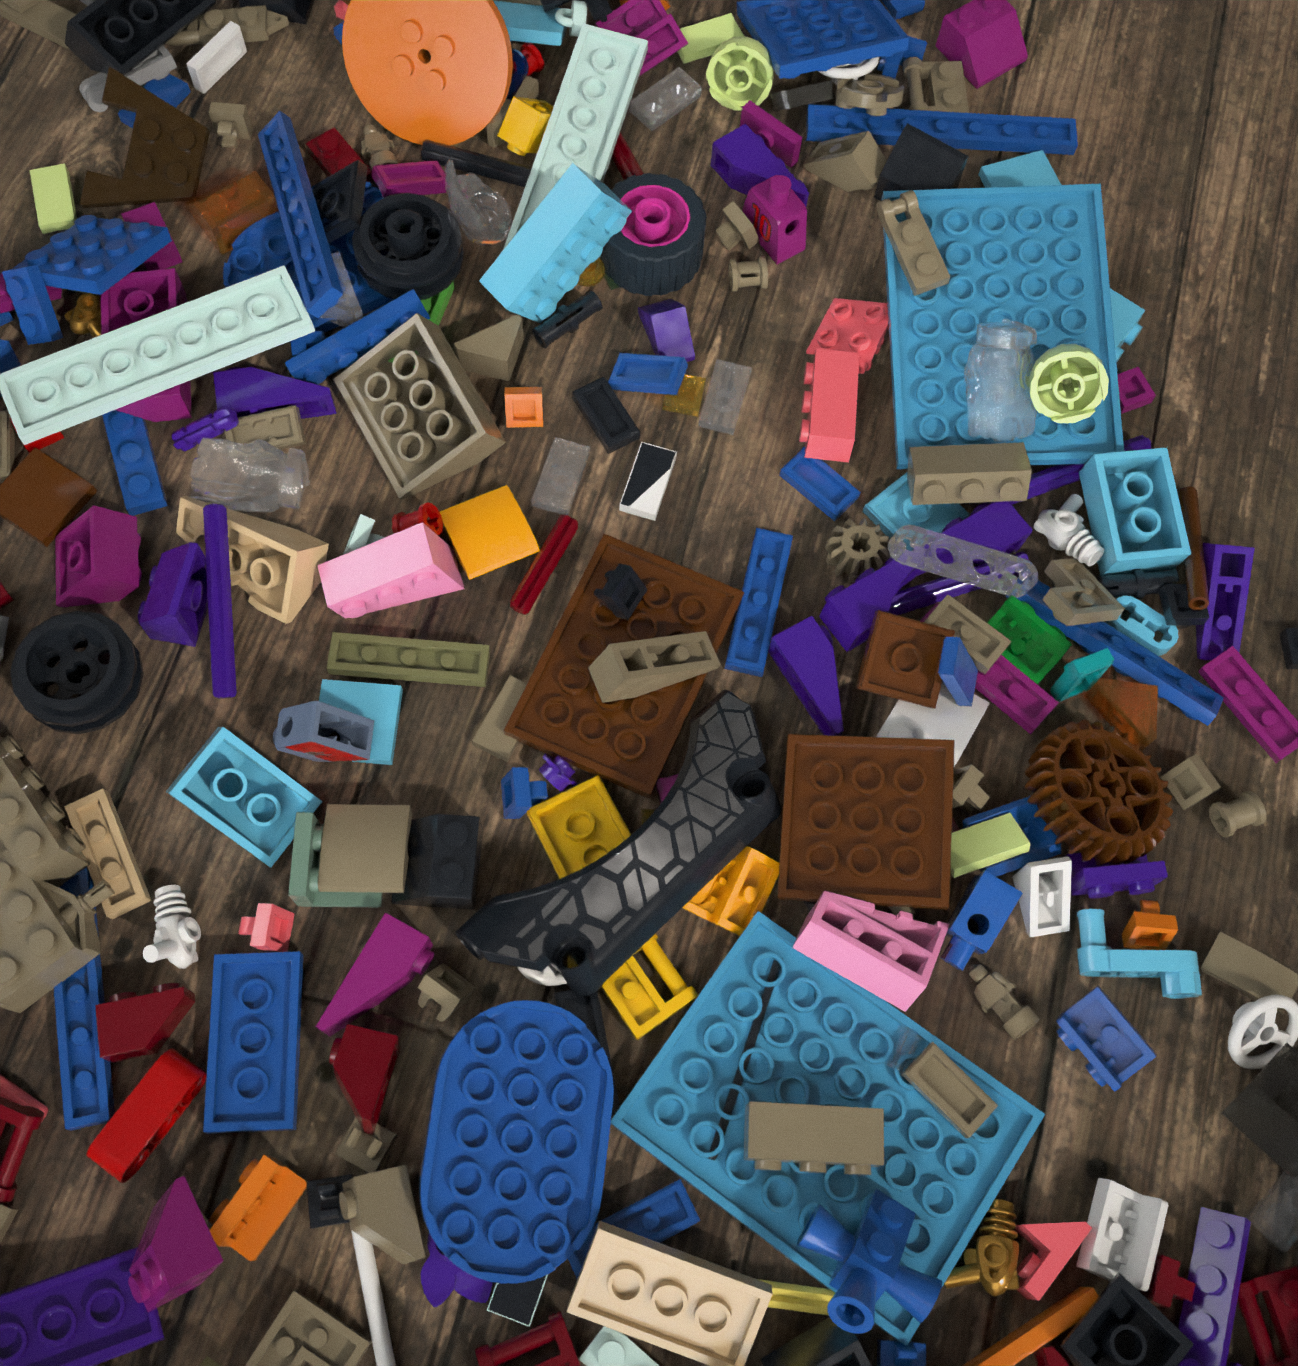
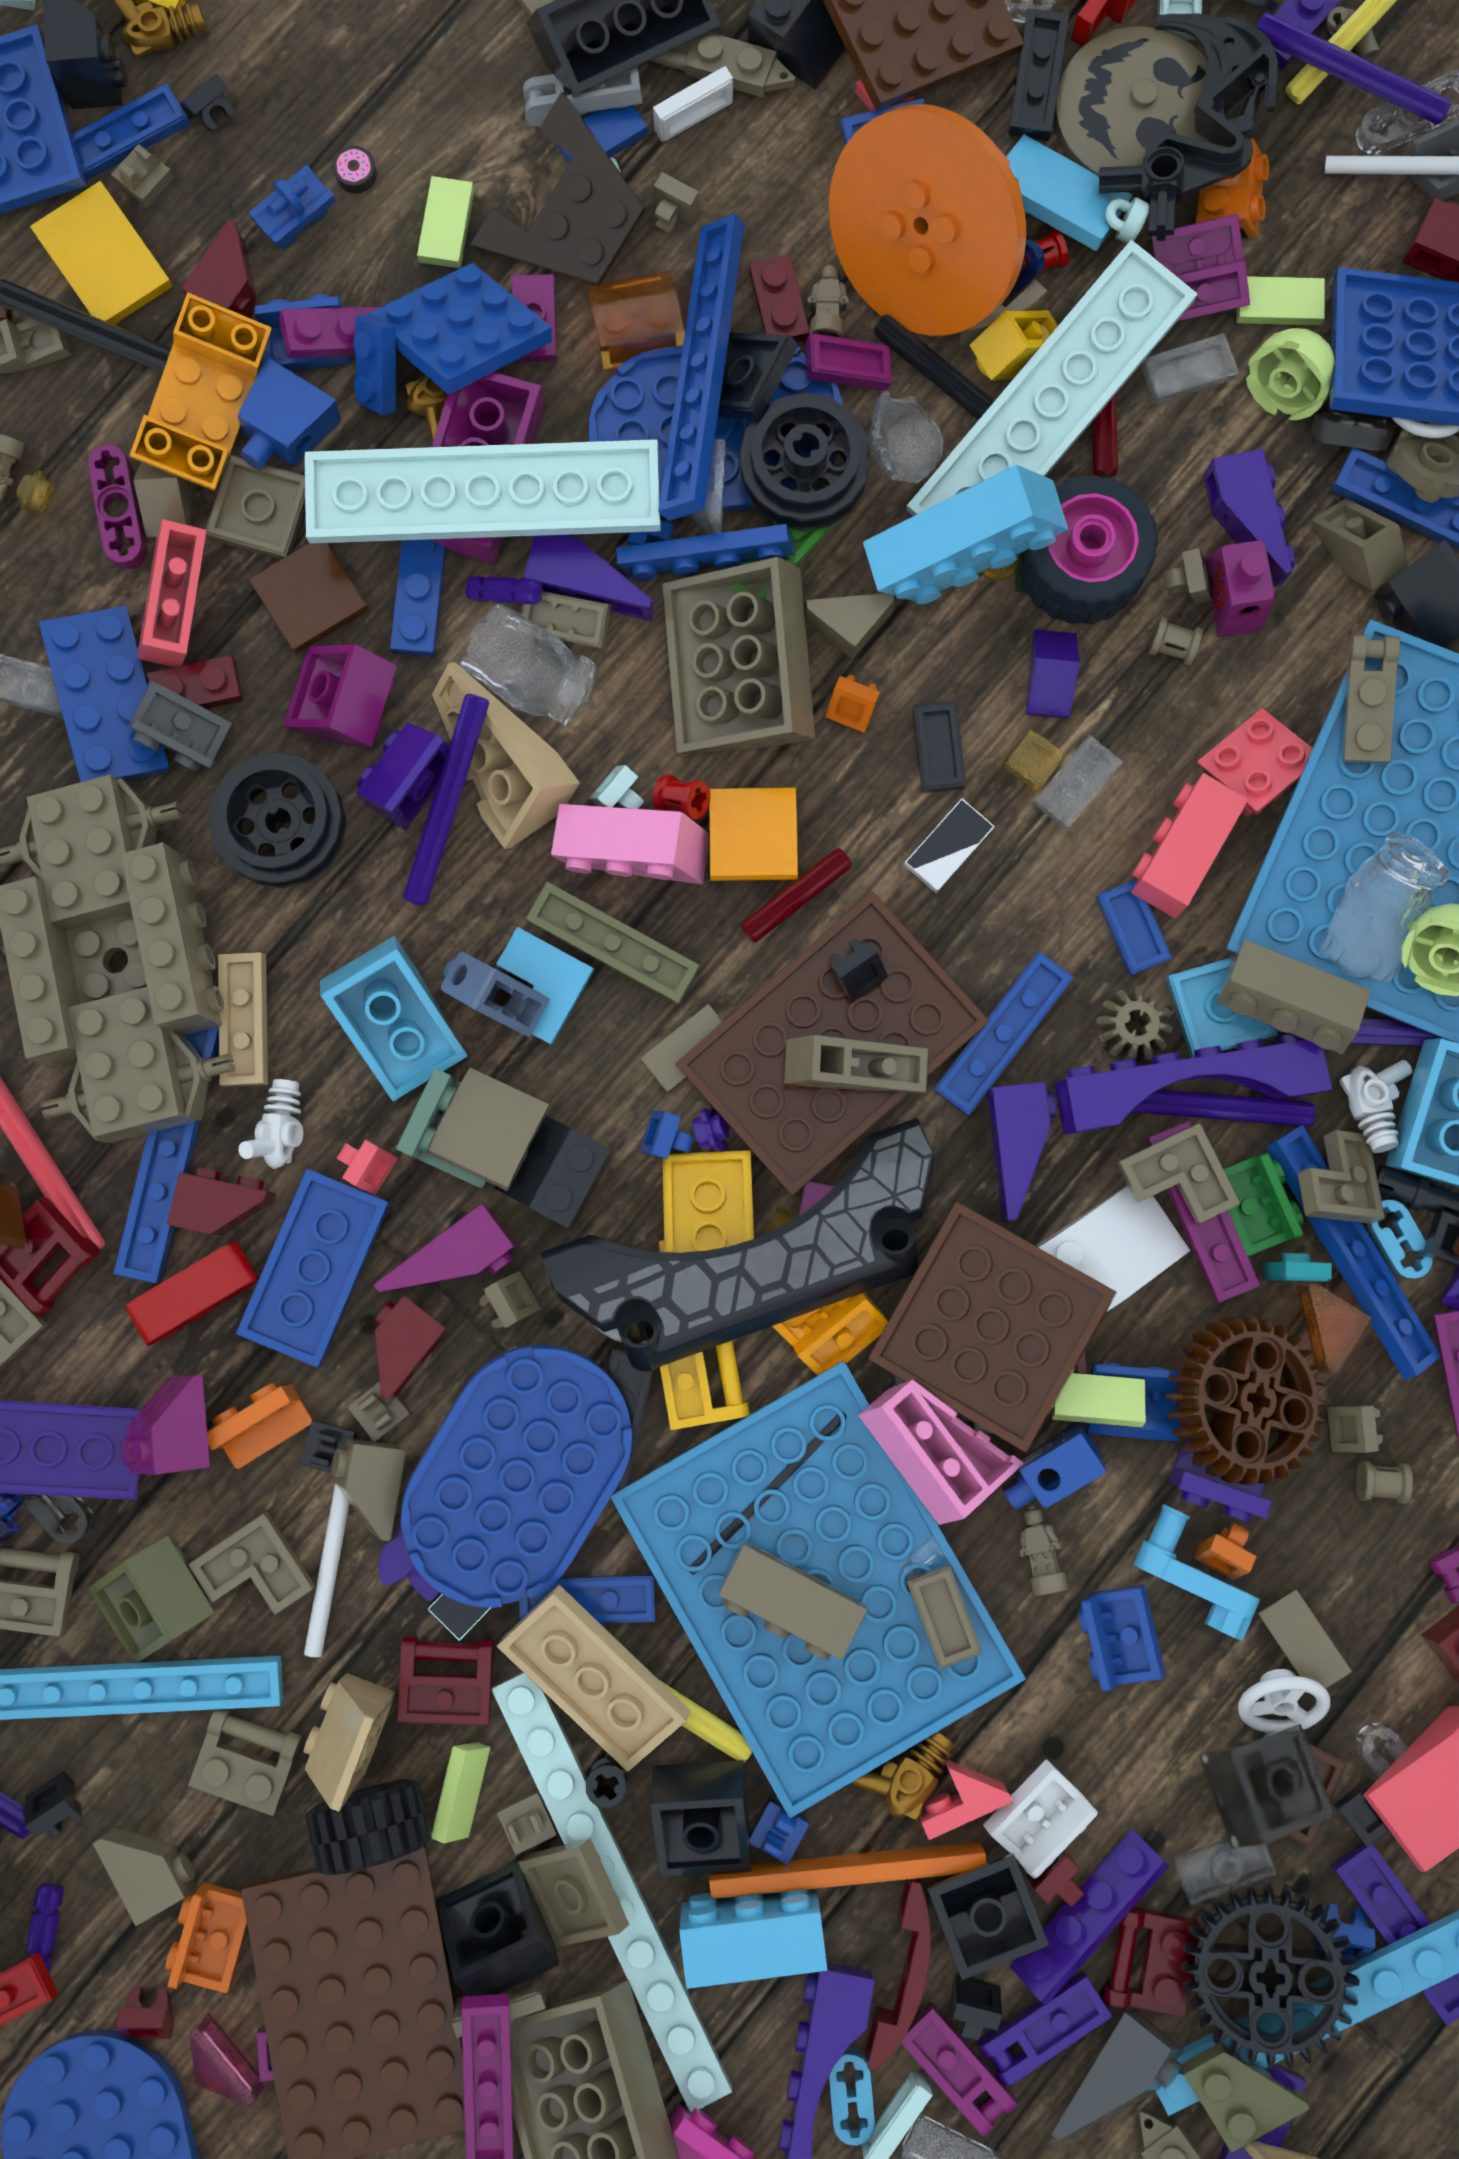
camera: 30 degrees right, 15 degrees up
black pin [532,290,603,349] -> none
clear plate [532,437,590,515] -> none
blue tile [608,353,688,395] -> none
magenta plate [740,100,802,168] -> none
blue brick [797,1189,942,1334] -> none
reddish brown tile [855,610,955,709] -> none
clear beam [888,525,1038,598] -> none
blue tile [938,637,978,707] -> none
dark tan tile [953,765,990,813] -> none
white slope [1013,856,1072,937] -> none

